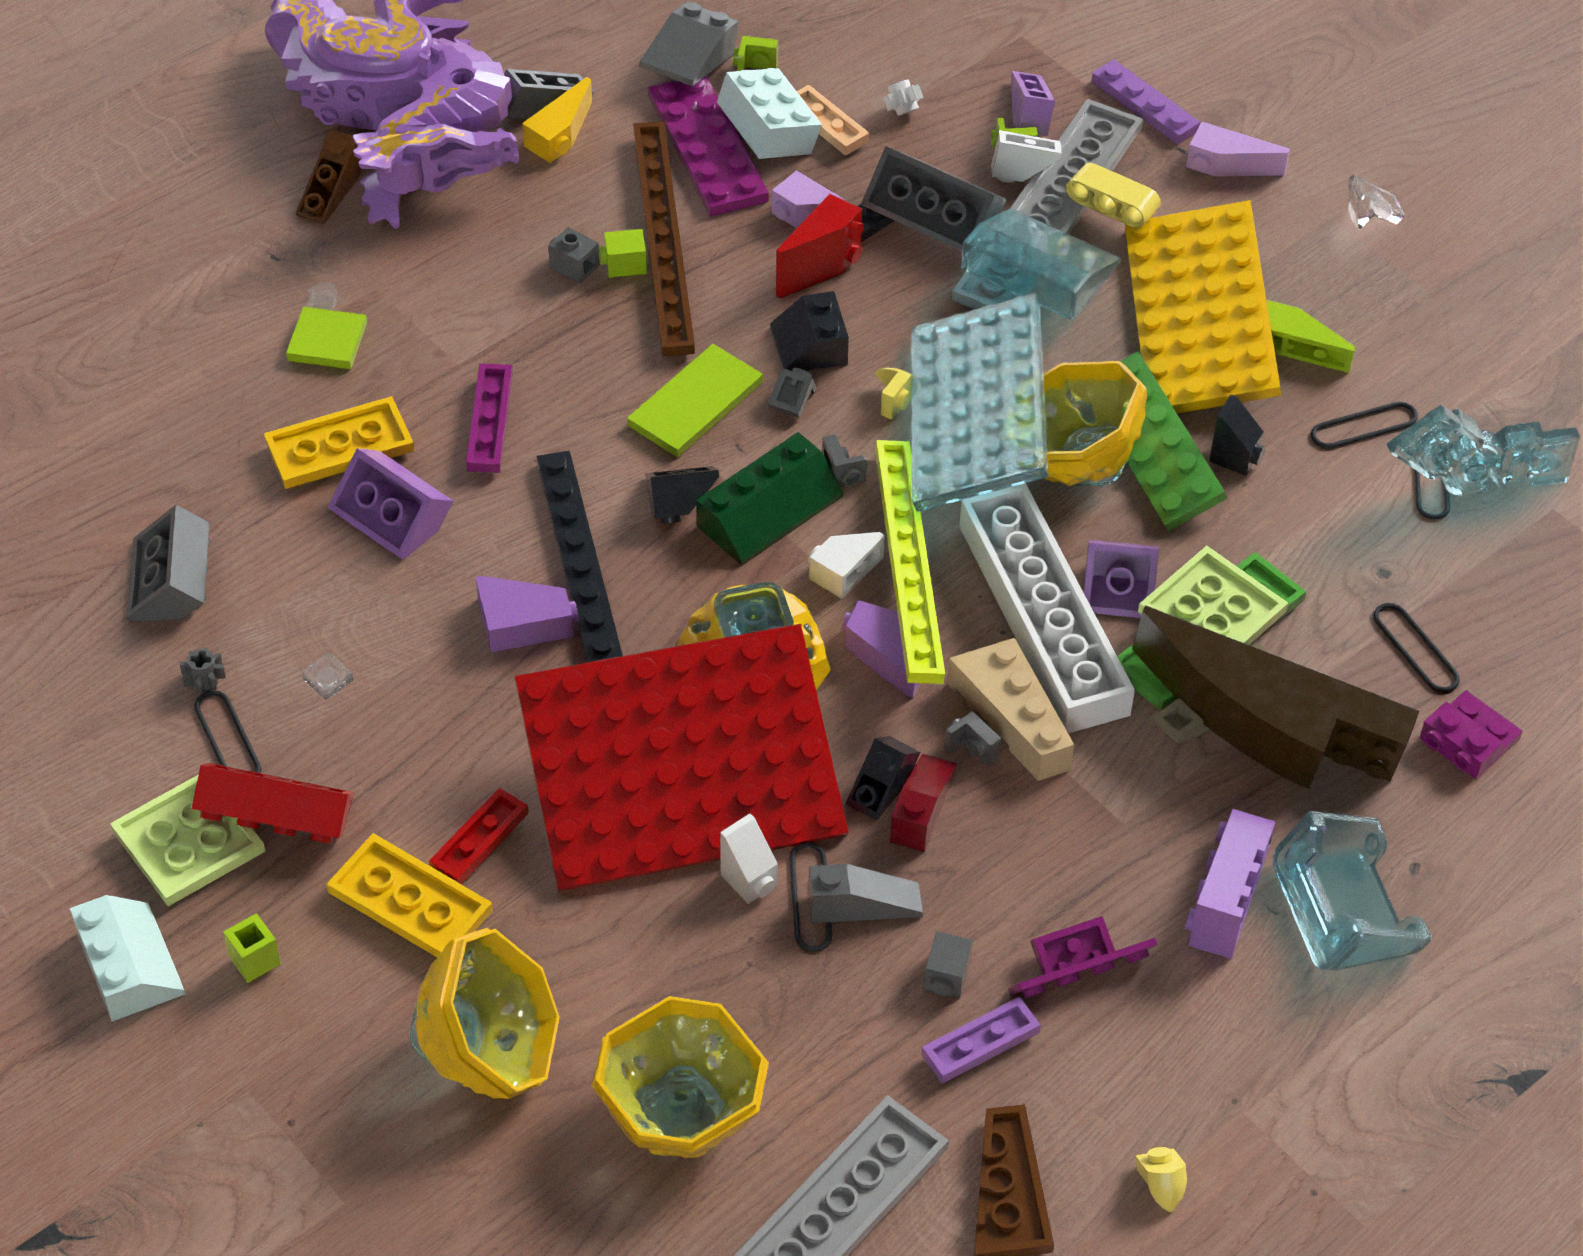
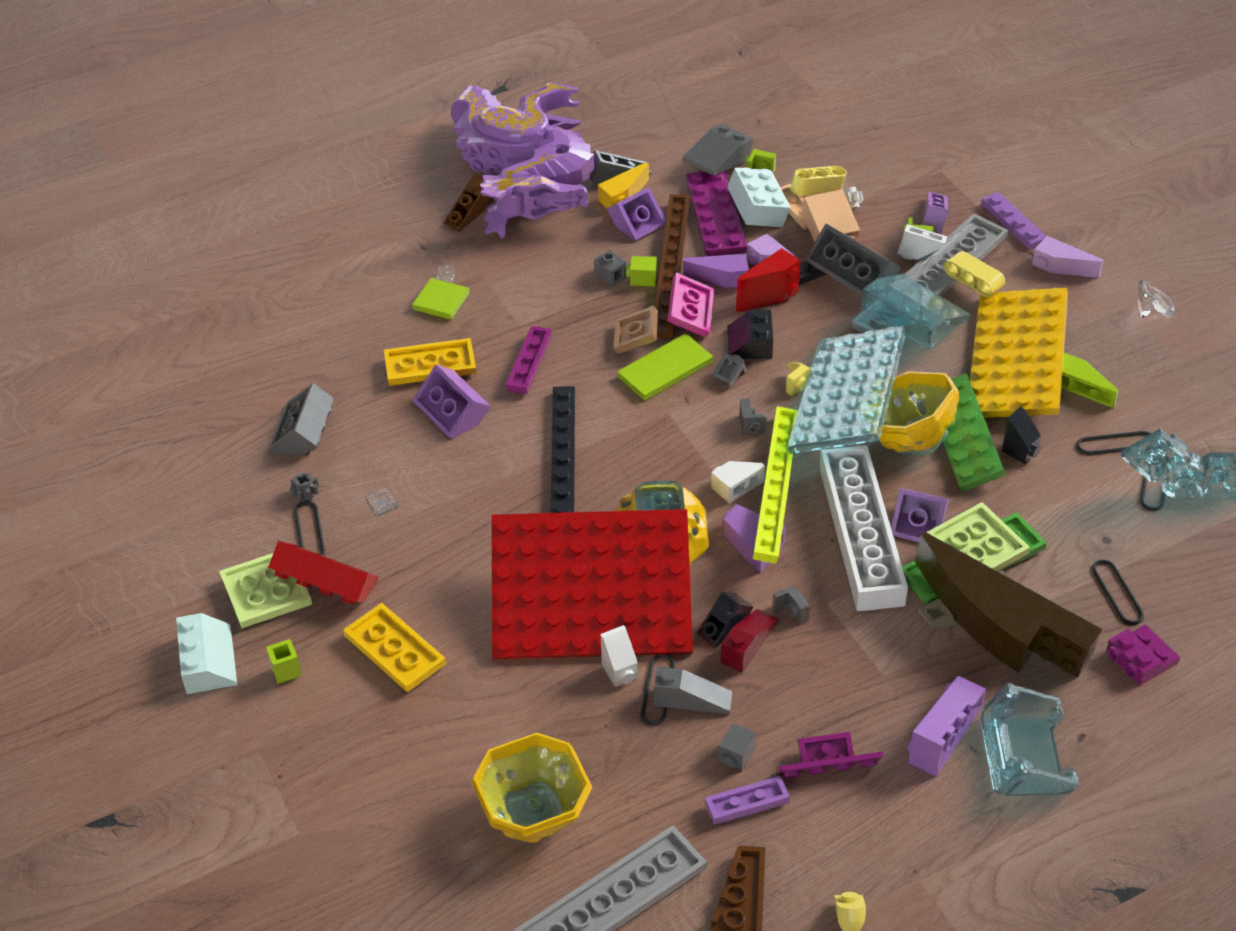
camera: 15 degrees right, 5 degrees down
rock [410,928,560,1099] -> none
red plate [429,787,529,884] -> none
medium lavender slope [475,576,579,652] -> none
black slope [645,466,719,523] -> none
dark green slope [696,432,843,565] -> none
tan wedge [947,638,1074,781] -> none
none -> medium lavender slope [607,187,666,241]
none -> medium nougat plate [614,306,658,354]
none -> dark pink plate [667,273,714,337]
none -> medium lavender slope [683,254,749,288]
none -> light yellow beam [790,166,847,196]
none -> light nougat brick [800,189,860,242]

